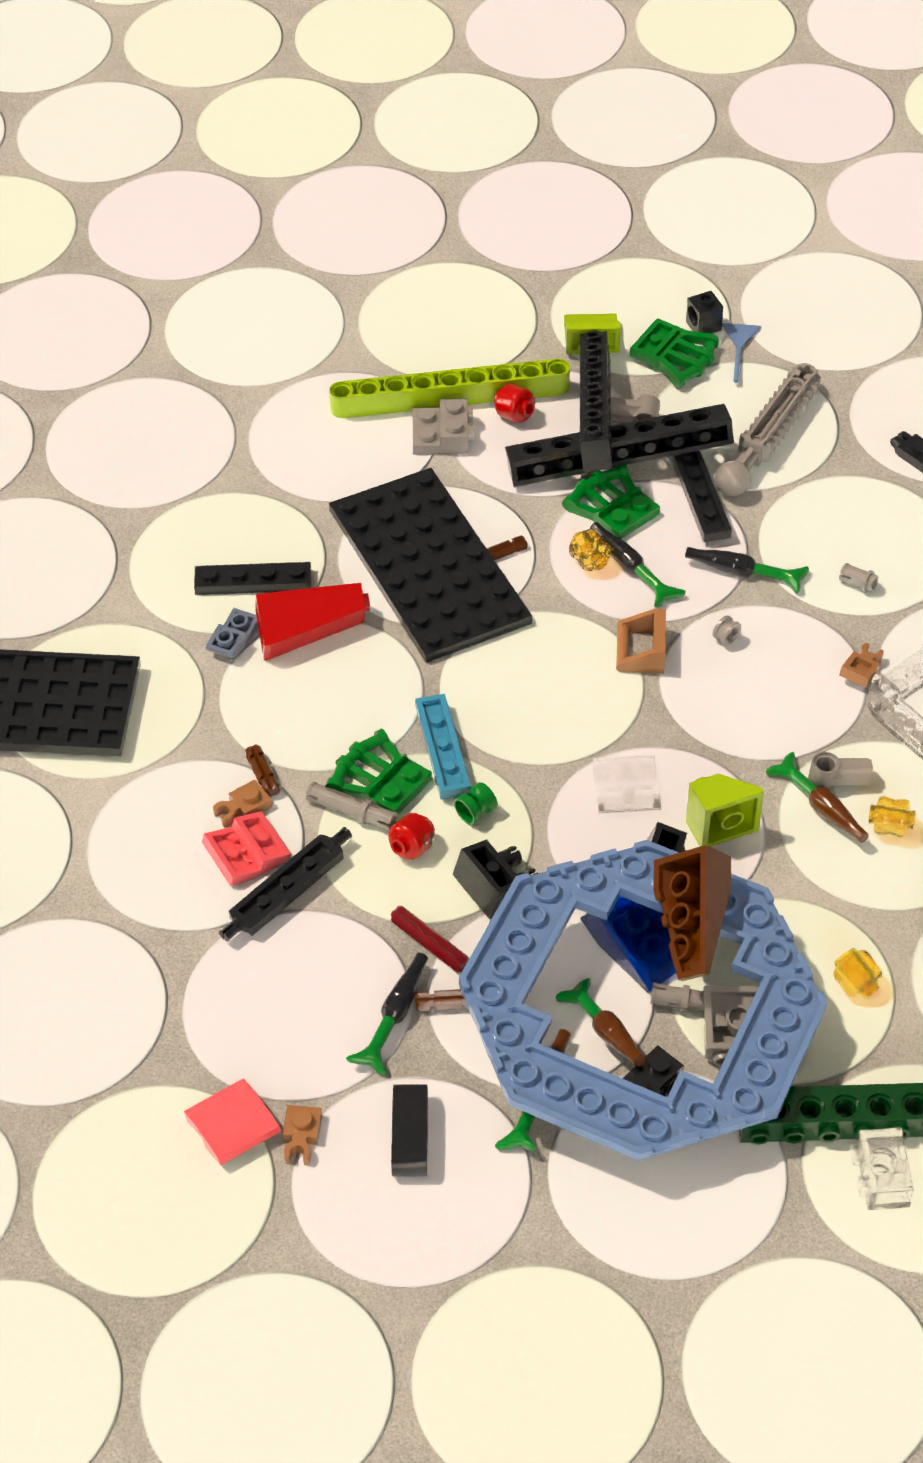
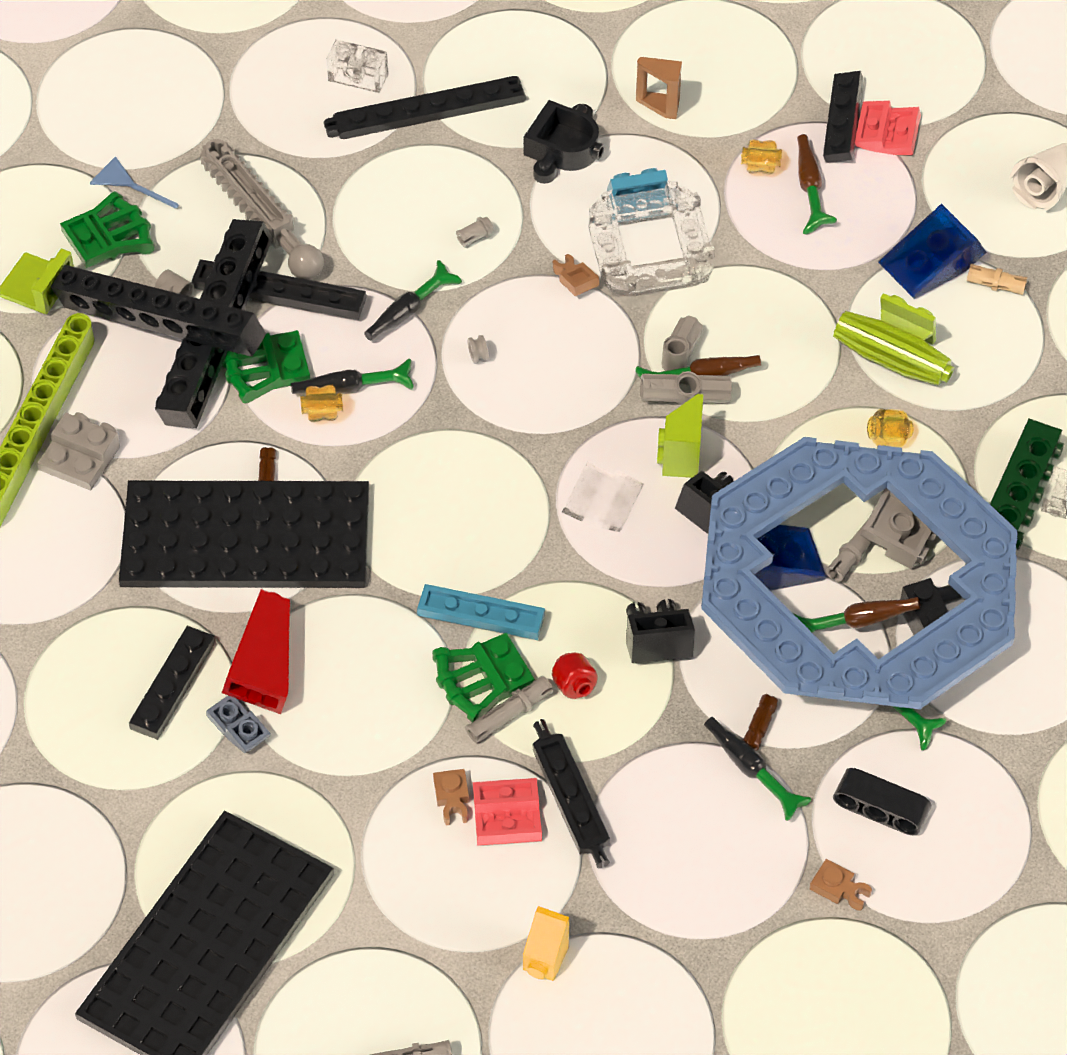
camera: 65 degrees left, 5 degrees up
coral slope [184,1078,281,1165] -> none
reddish brown axle [245,744,280,797] -> none
dark red axle [390,905,469,973] -> none
green wheel [454,782,498,825] -> none
red head [494,384,535,423] -> none
medium nougat tile [616,609,666,674] -> none
reddish brown wedge [653,845,731,981] -> none
black brick [686,290,724,334] -> none
clear yellow piece [868,796,916,838] -> none
none -> yellow slope [523,906,569,981]
none -> light grey piece [640,371,732,405]

